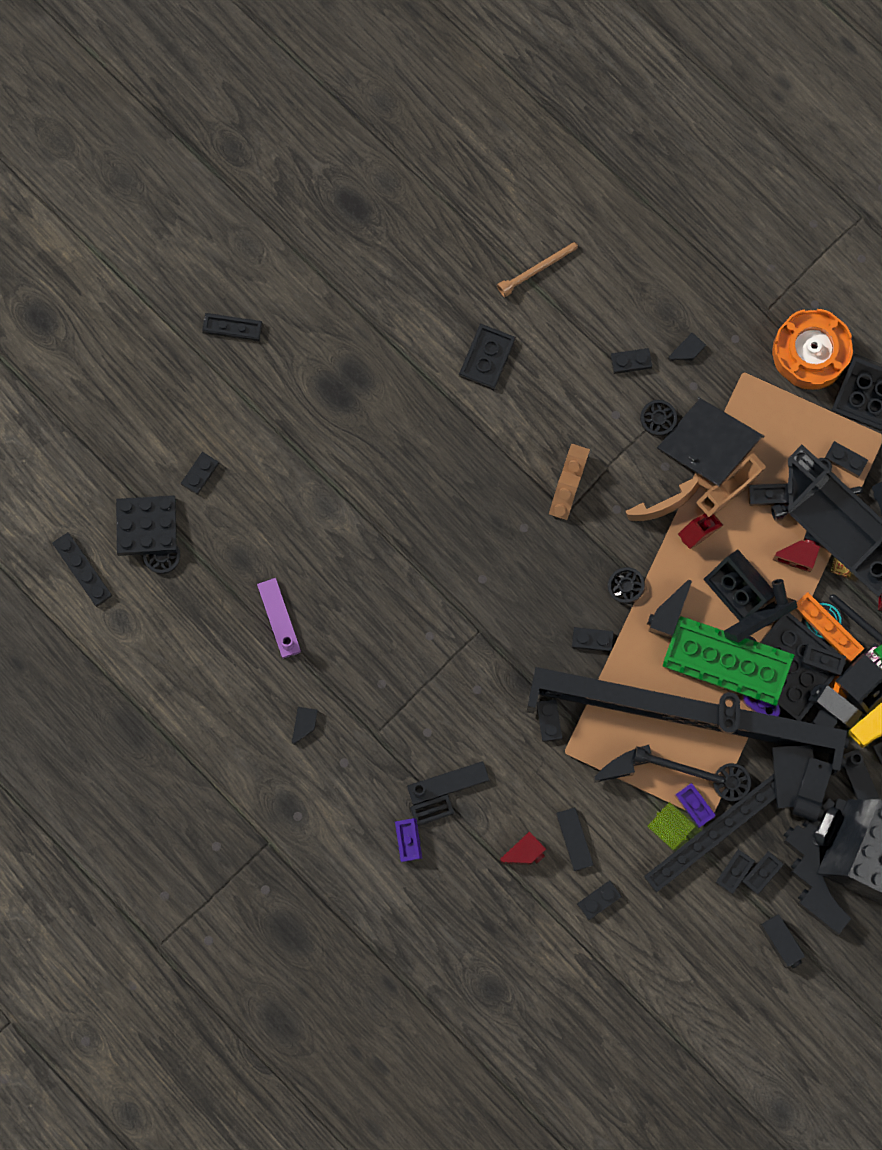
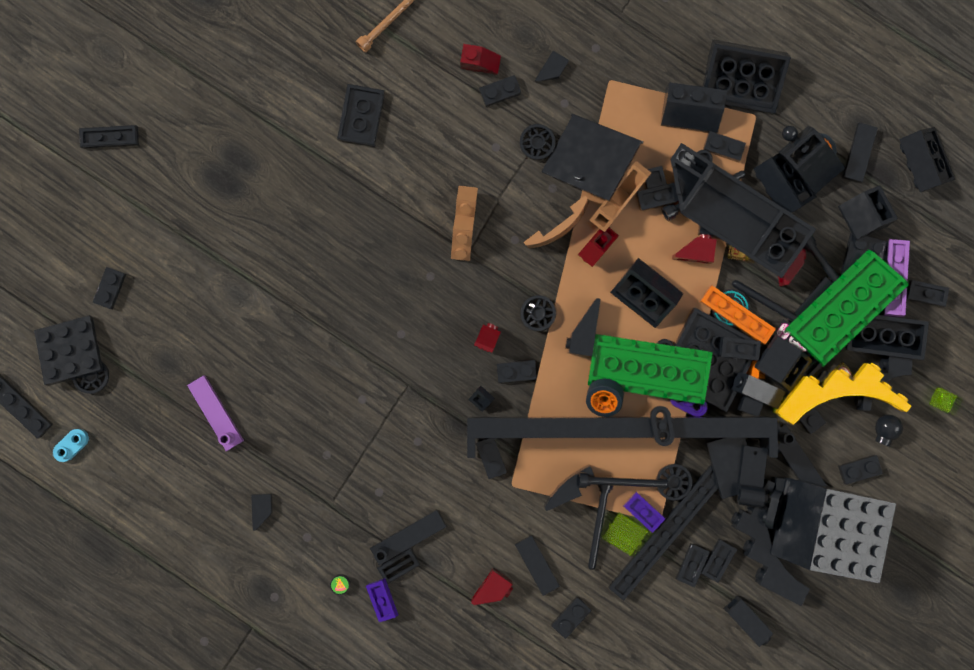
camera: 15 degrees left, 10 degrees up
black piece [724,579,798,643] -> none
orange piece [772,309,853,390] -> none
none -> medium azure plate [53,429,89,462]
none -> tile [330,574,350,595]
none -> dark red slope [460,44,501,75]
none -> black plate [468,386,495,412]
none -> dark red slope [474,323,501,353]
none -> wheel [586,378,624,417]
none -> black piece [588,485,614,570]
none -> black plate [645,166,667,189]
none -> black slope [660,82,727,133]

